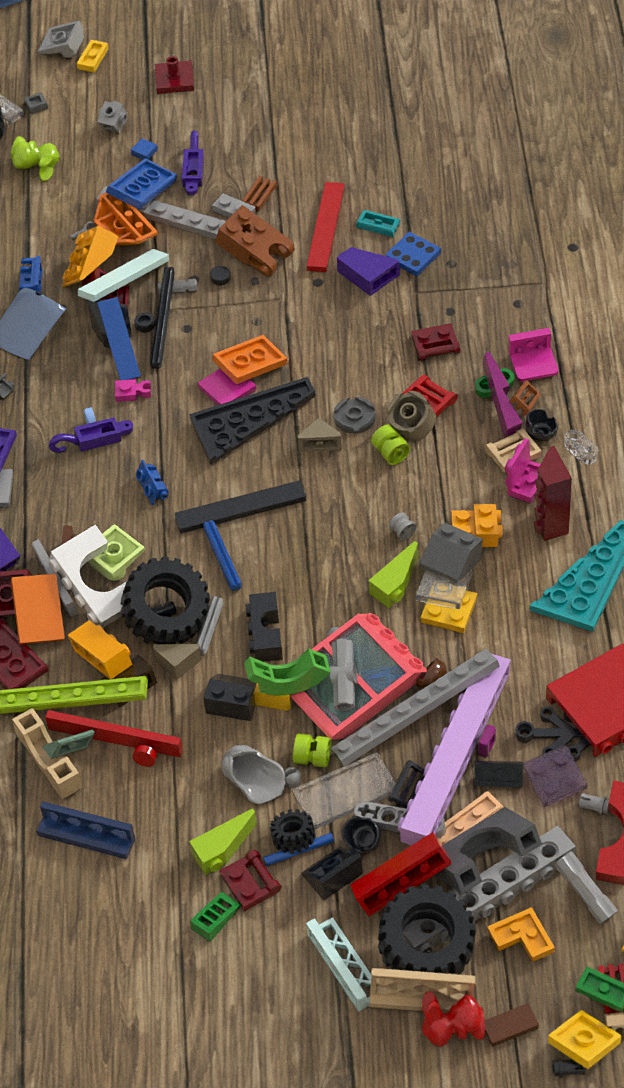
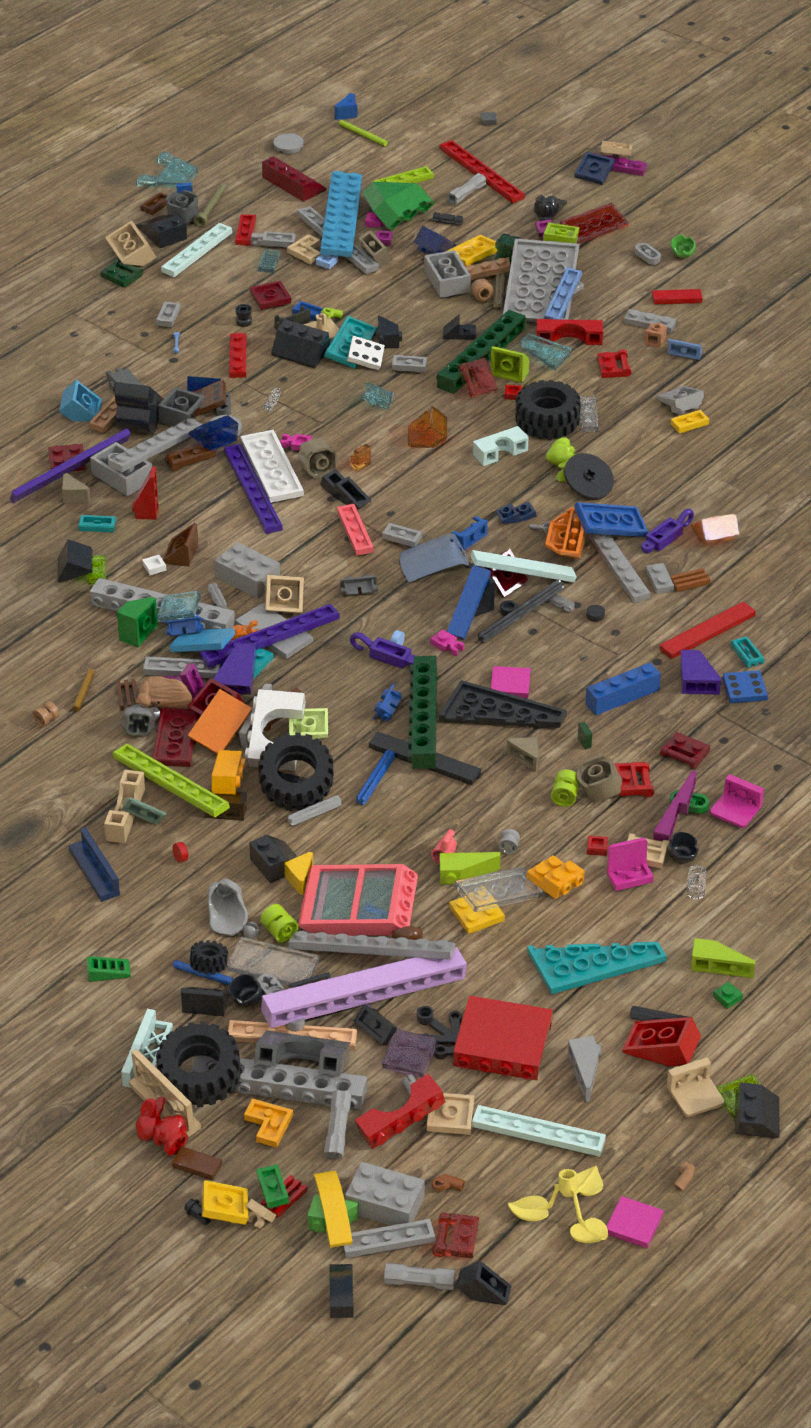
camera: 40 degrees right, 10 degrees down
dark grey tile [24,93,48,114] -> none
red tile [45,711,183,758] -> none
light orange slope [62,226,118,288] -> none
light grey brick [97,101,127,133] -> none
blue tile [131,138,158,159] -> none
dark tan slope [153,644,201,679] -> none
dark red tile [155,56,194,94] -> none
lime slope [189,808,257,875] -> none
orange plate [212,335,288,384] -> none
dark orange brick [215,205,295,277] -> none
dark red plate [219,849,282,911] -> none
bright green arch [244,648,331,695] -> none
black arch [245,592,283,662] -> none
light grey piece [330,638,357,711] -> none
dark grey tile [334,397,376,434] -> none
red brick [350,832,452,917] -> none
dark grey slope [419,522,483,583] -> none
magenta tile [478,724,496,758] -> none
dark orange tile [509,380,541,416] -> none
dark red slope [534,446,572,541] -> none
none -> dark green brick [408,656,437,769]
none -> coral piece [431,829,457,864]
none -> dark blue slope [495,501,537,524]
none -> black piece [564,453,614,499]
none -> dark green tile [578,722,592,750]
none -> blue brick [585,663,661,715]
none -> red tile [587,836,608,856]
none -> clear orange slope [691,513,739,545]

